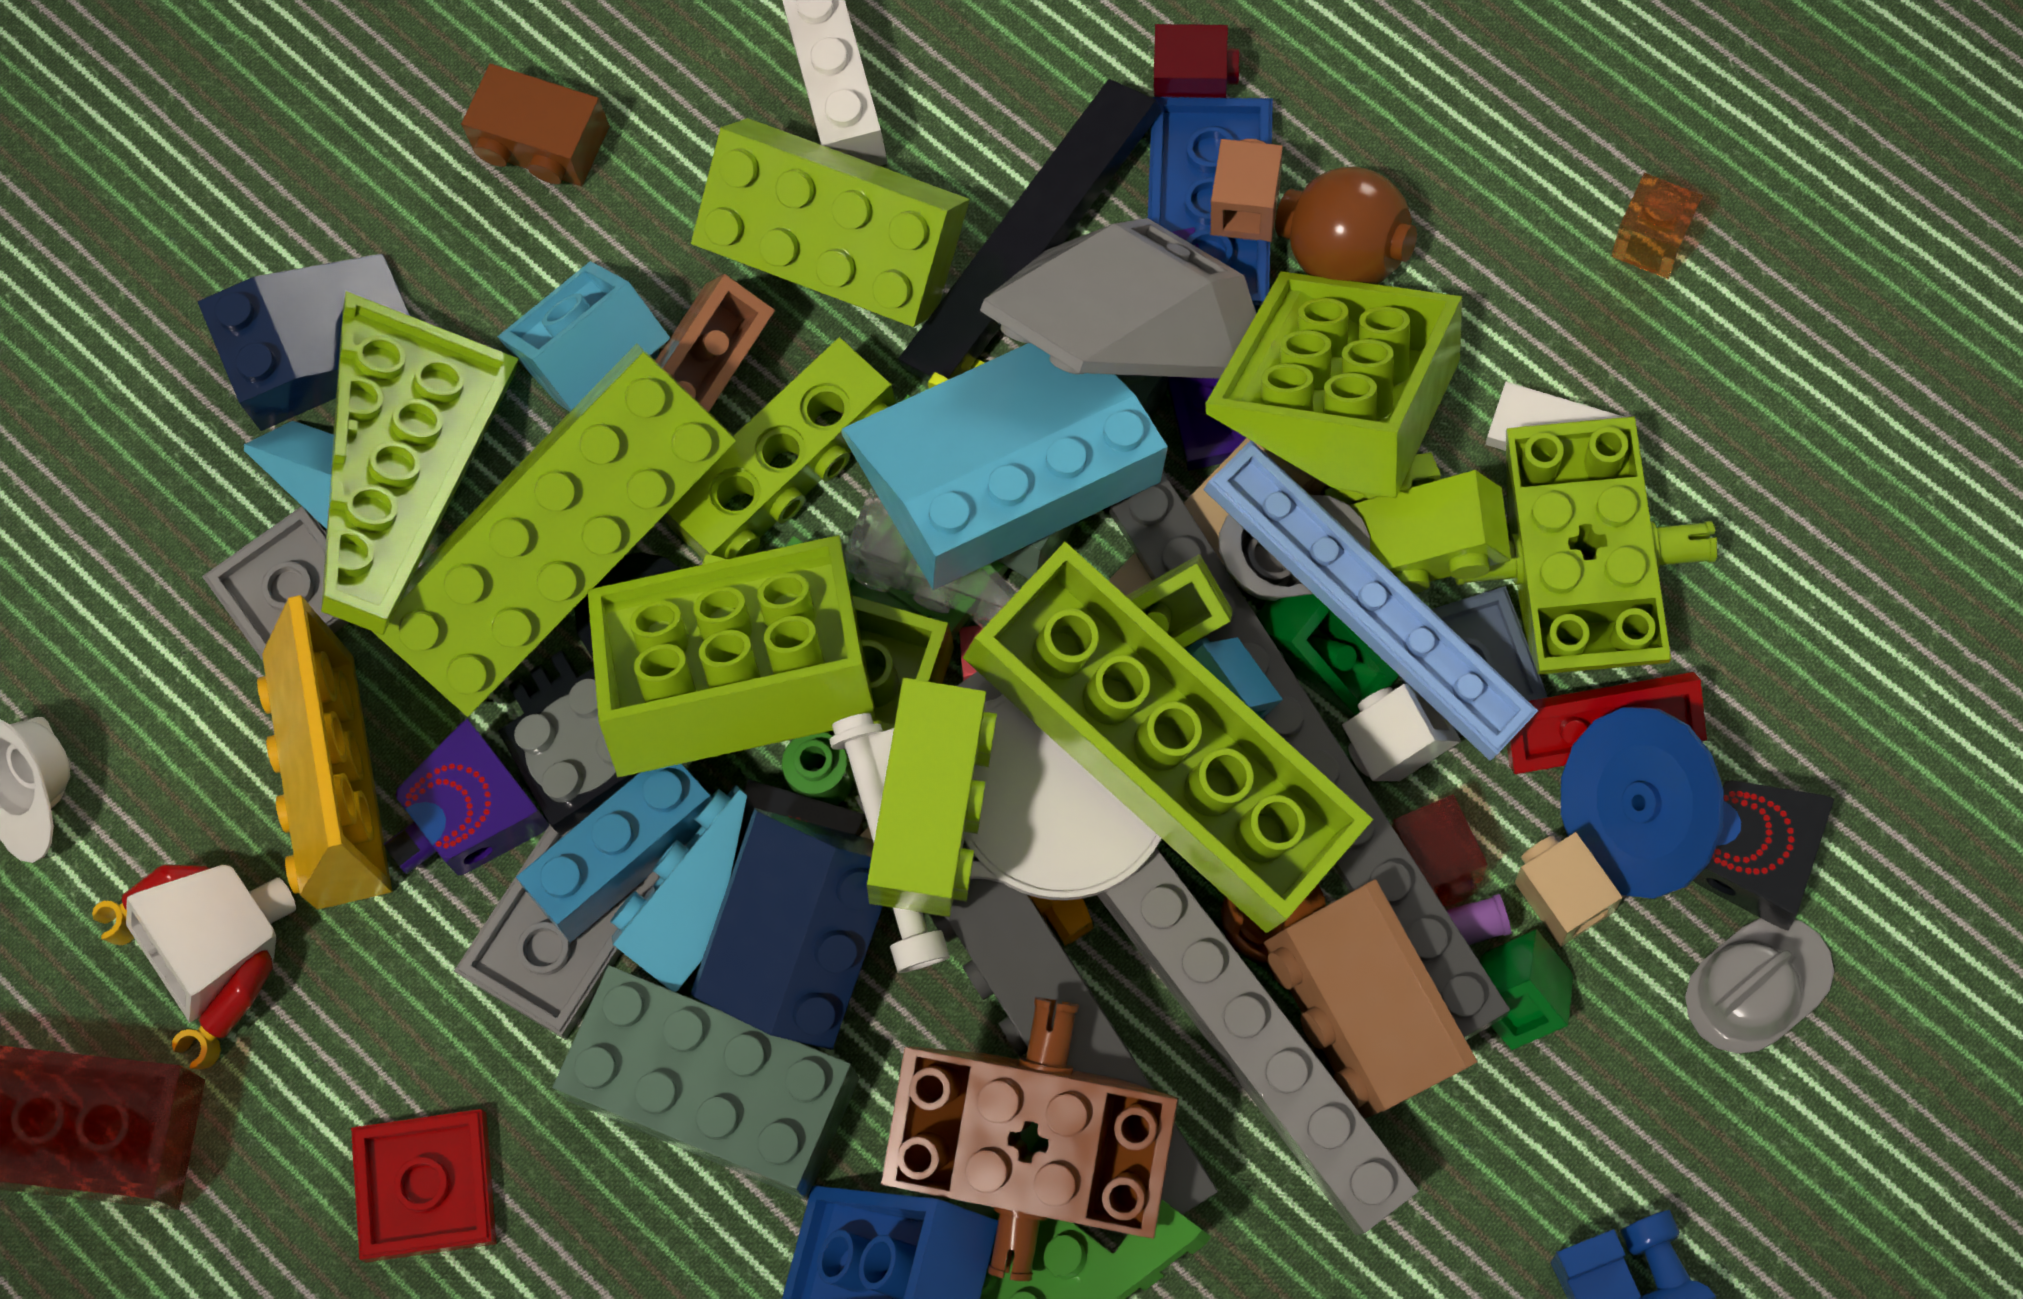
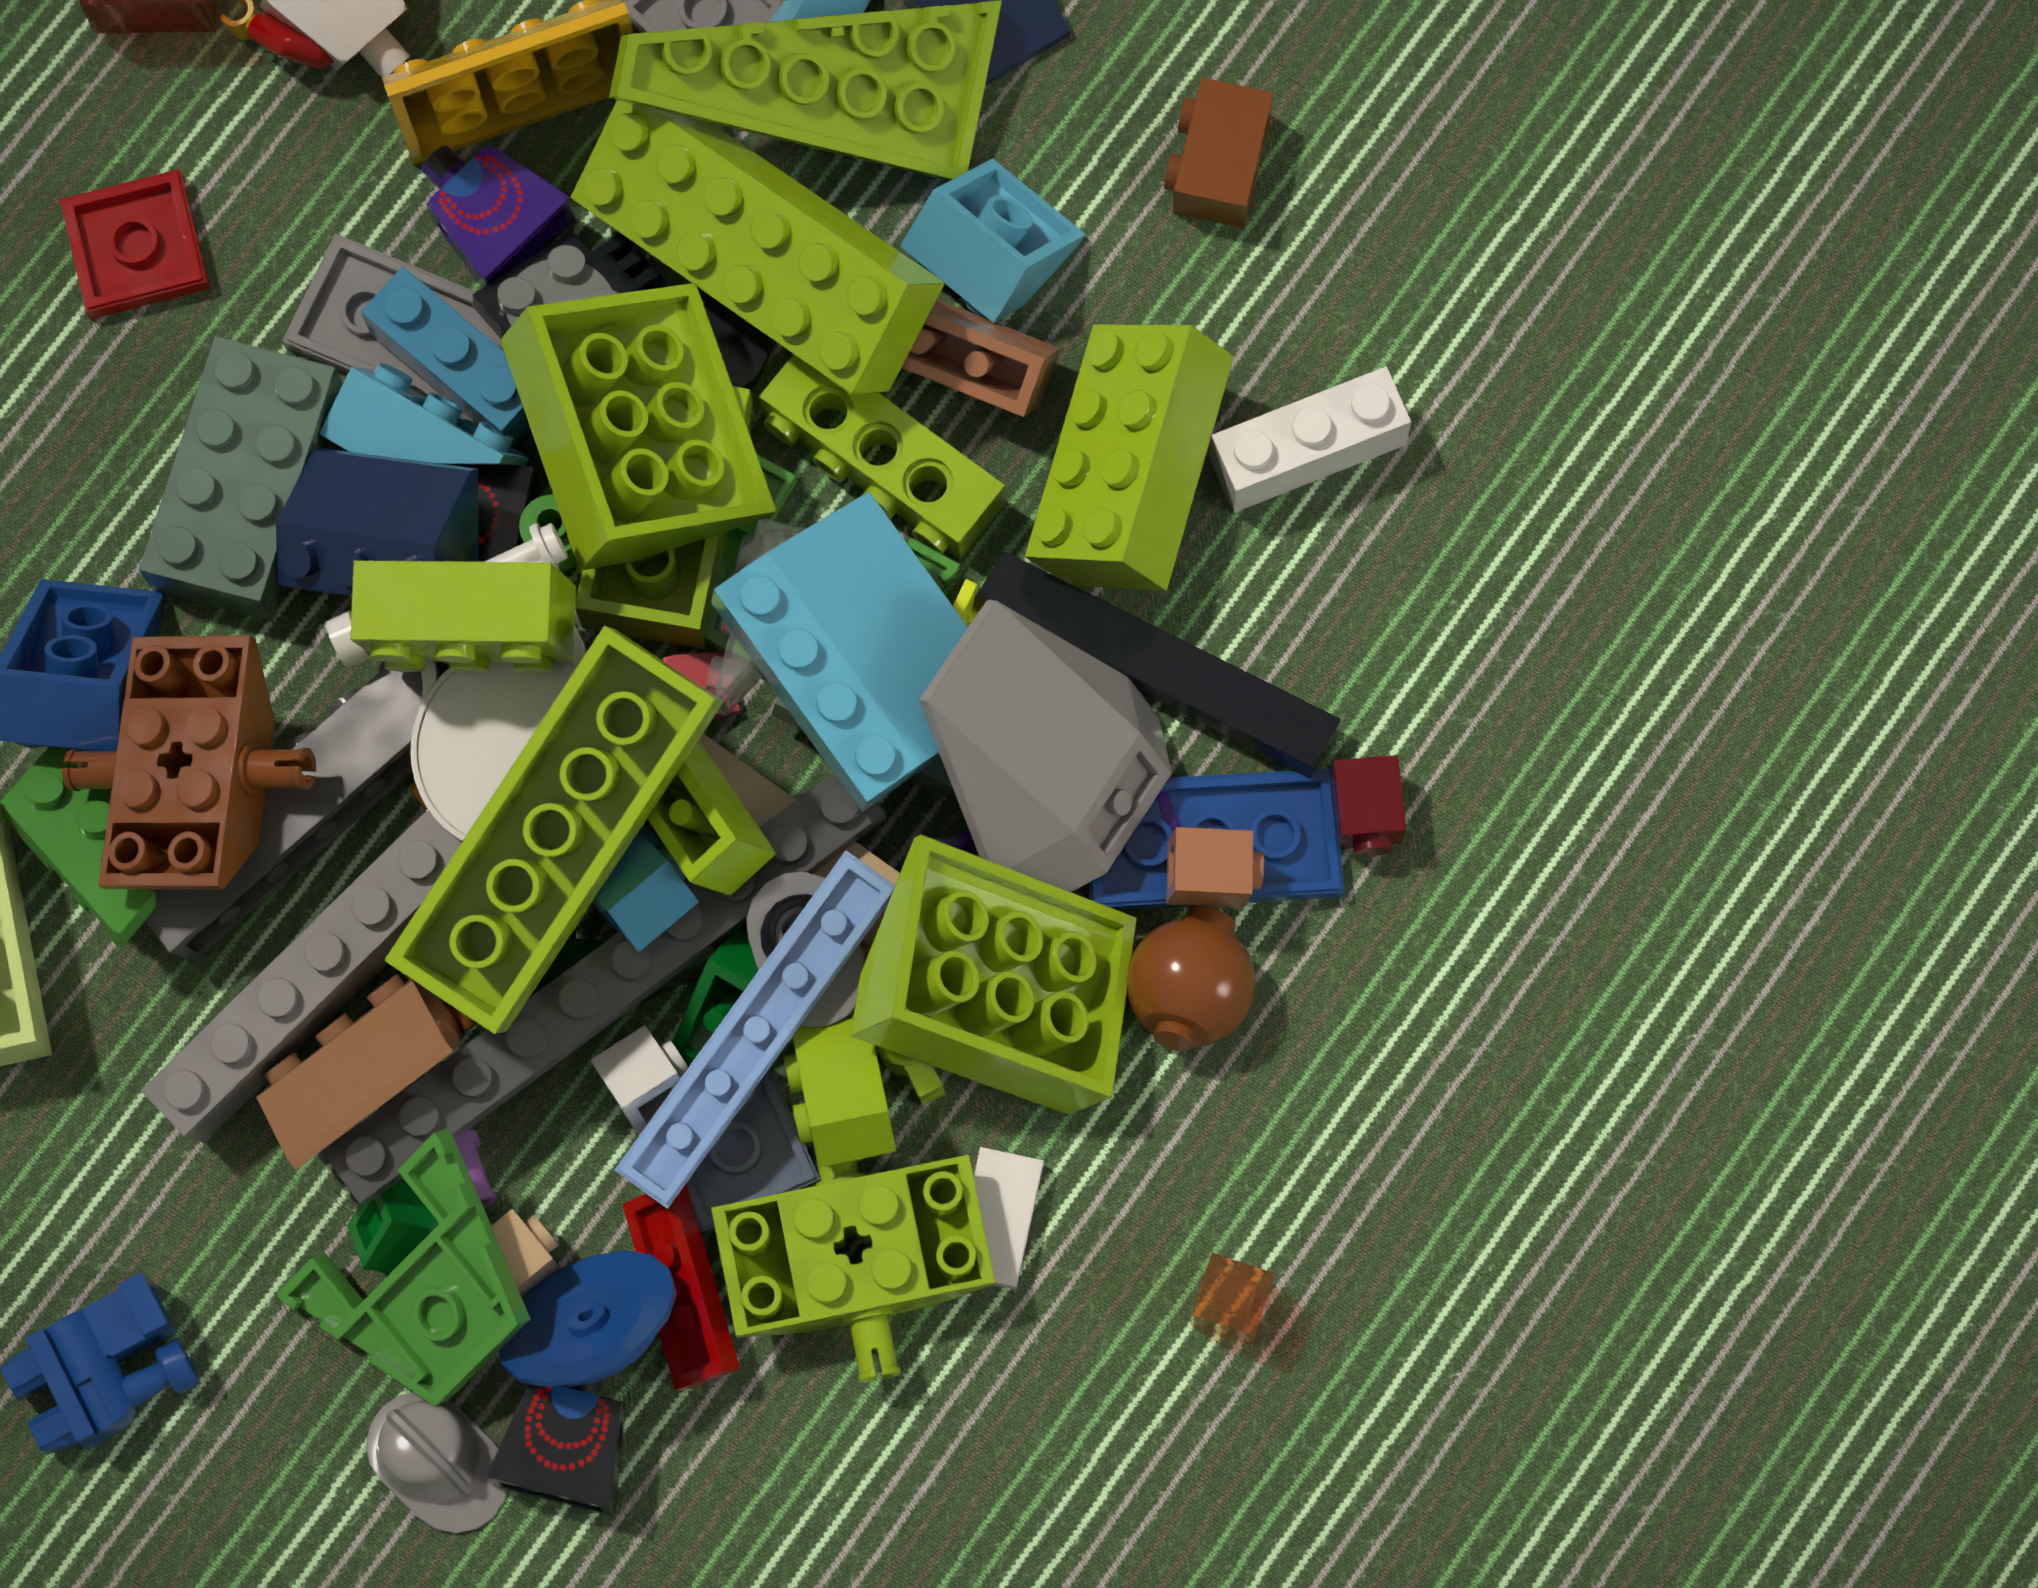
camera: 75 degrees right, 5 degrees up
clear red brick [1392,794,1488,906] -> none
none -> bright green wing [276,1129,530,1406]

